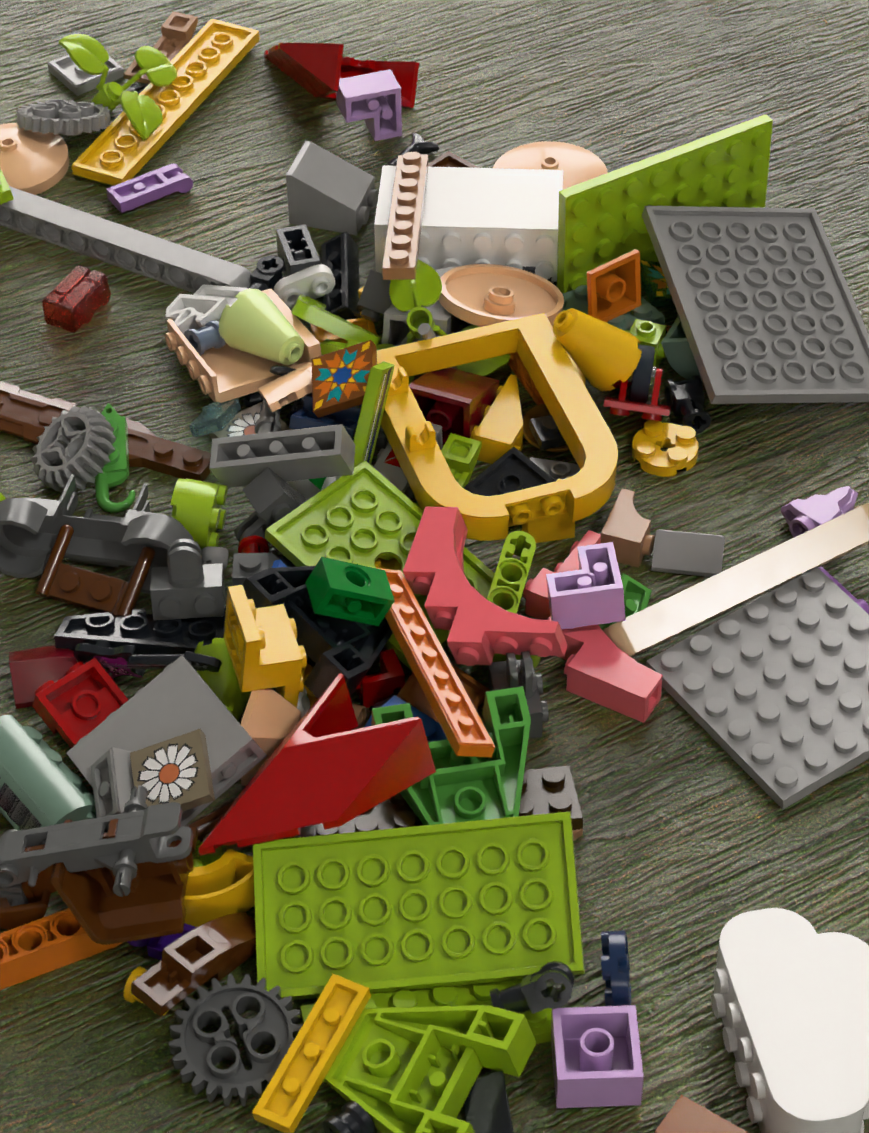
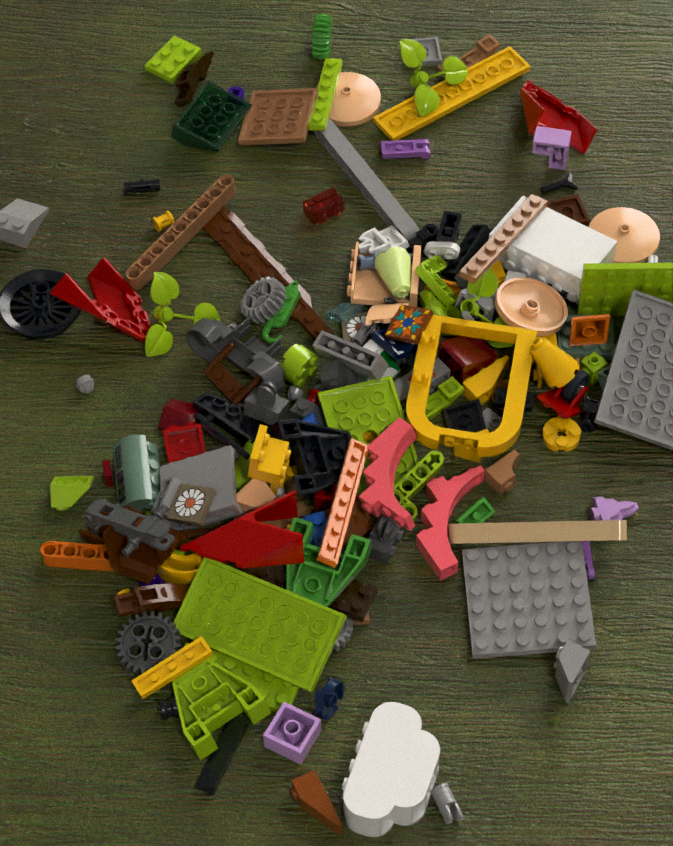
camera: 30 degrees right, 10 degrees up
light grey gear [17,99,111,135] -> none
light grey slope [286,141,379,235] -> none
green brick [305,557,395,626] -> none
lime tile [353,362,395,468] -> none
black connector [490,961,574,1014] -> none
lavender brick [546,542,626,629] -> none
light grey slope [651,529,725,577] -> none

